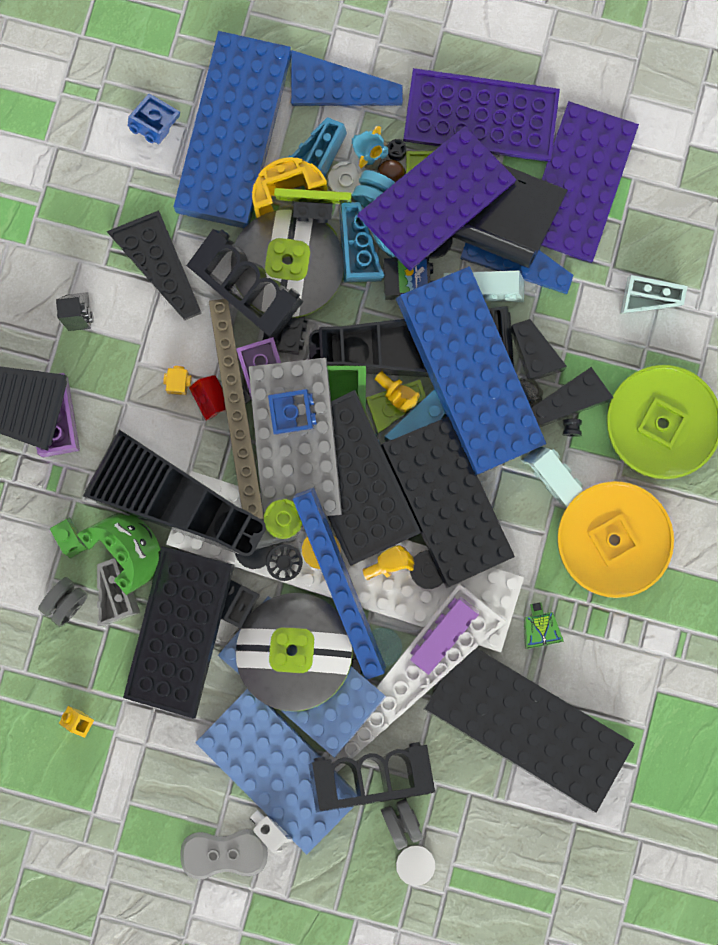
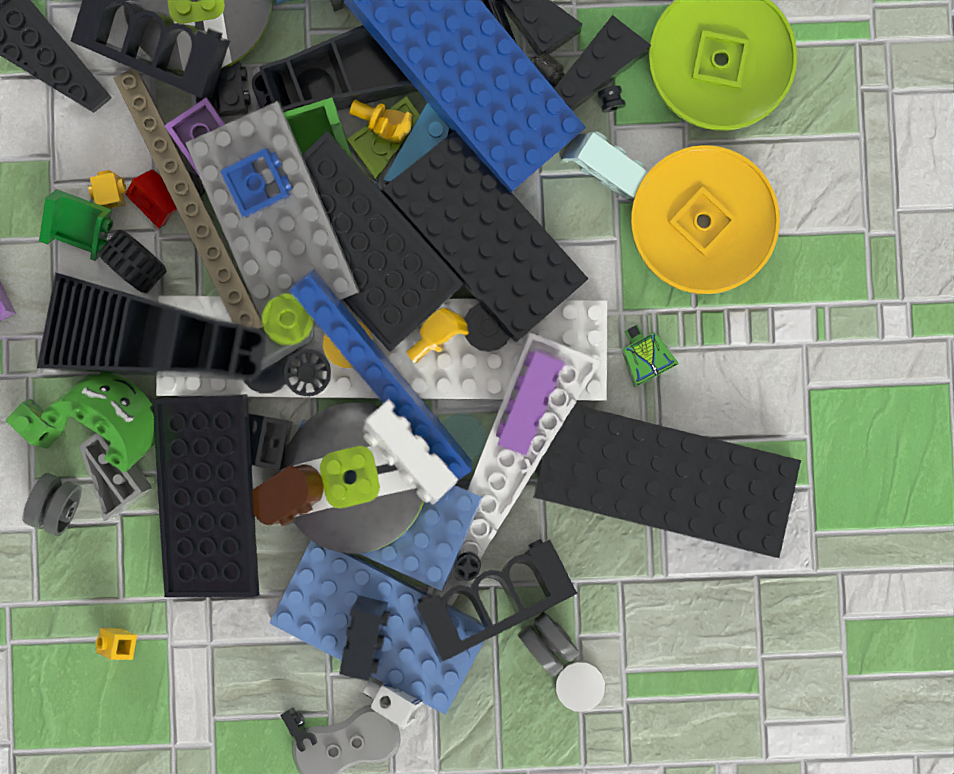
camera: 15 degrees left, 5 degrees up
none -> green panel [39,189,113,261]
none -> black tyre [98,229,167,294]
none -> reddish brown brick [252,464,324,526]
none -> black plate [280,707,317,752]
none -> black wedge [339,595,391,681]
none -> white wedge [363,400,458,505]
none -> black wheel [455,552,481,581]

